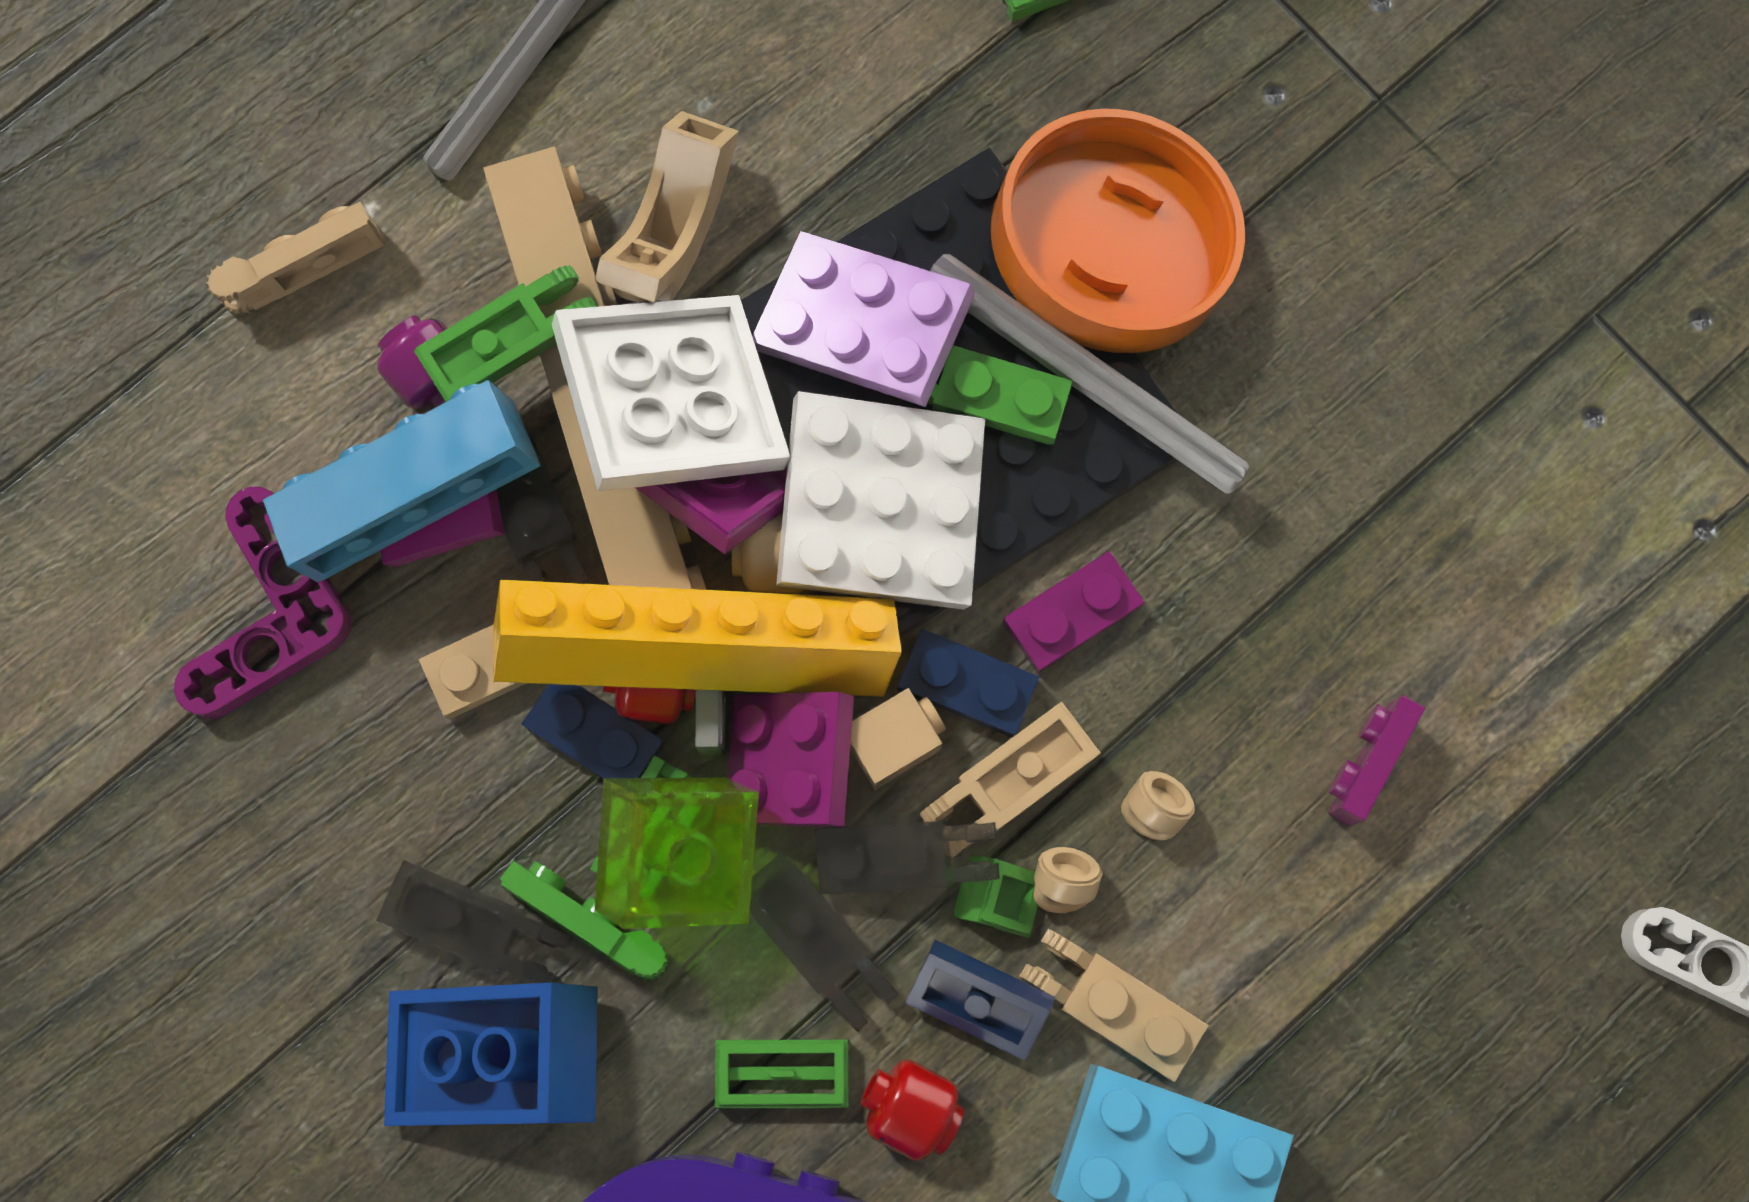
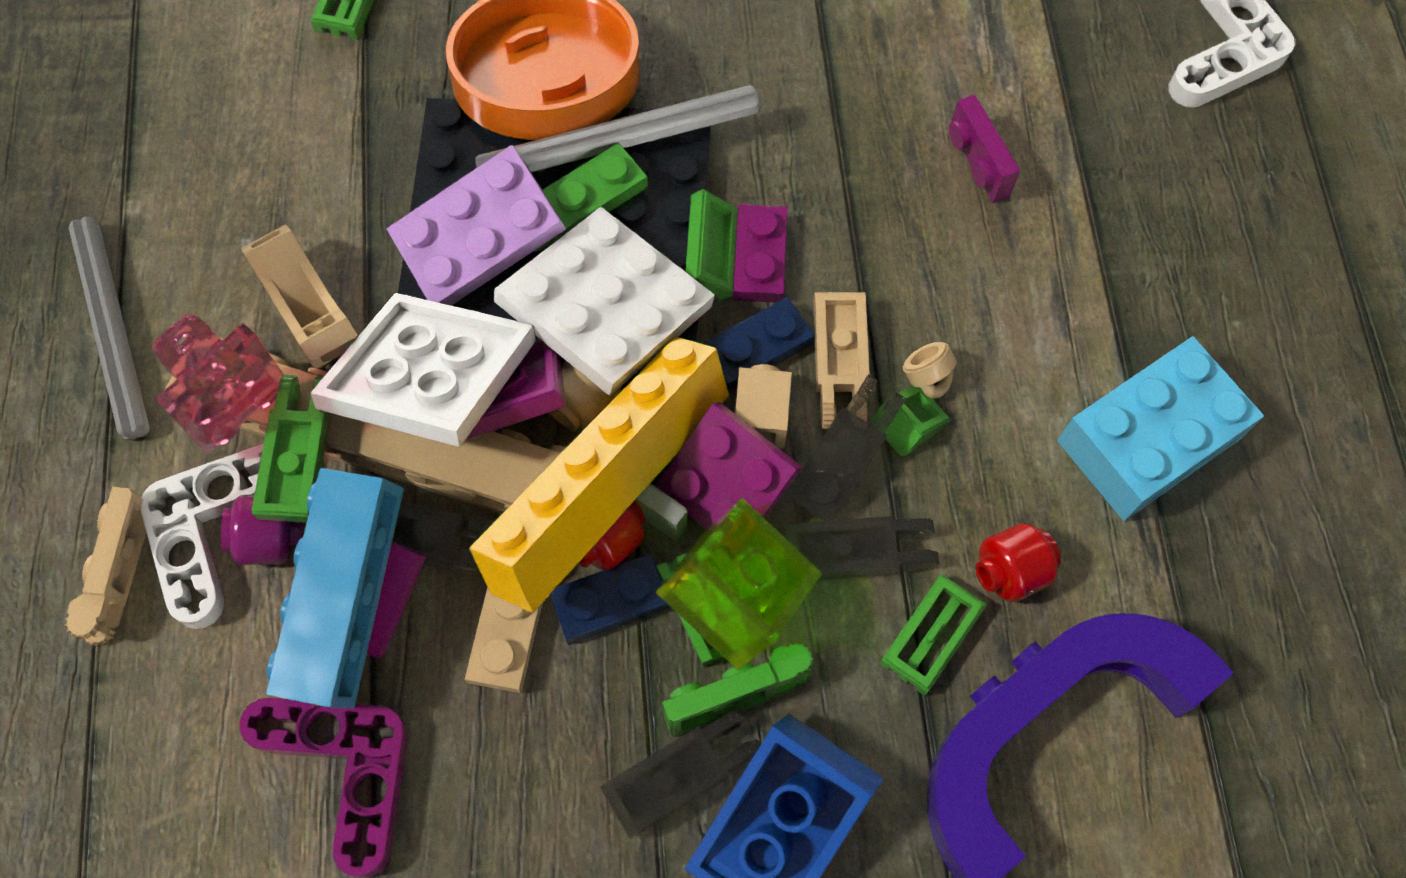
camera: 55 degrees left, 10 degrees down
dark blue plate [906,940,1055,1060] -> none
tan hinge [1019,929,1209,1082] -> none
tan tile [1121,771,1195,840] -> none
none -> white beam [140,444,264,629]
none -> clear pink plate [152,313,284,454]
none -> bright green tile [685,189,738,300]

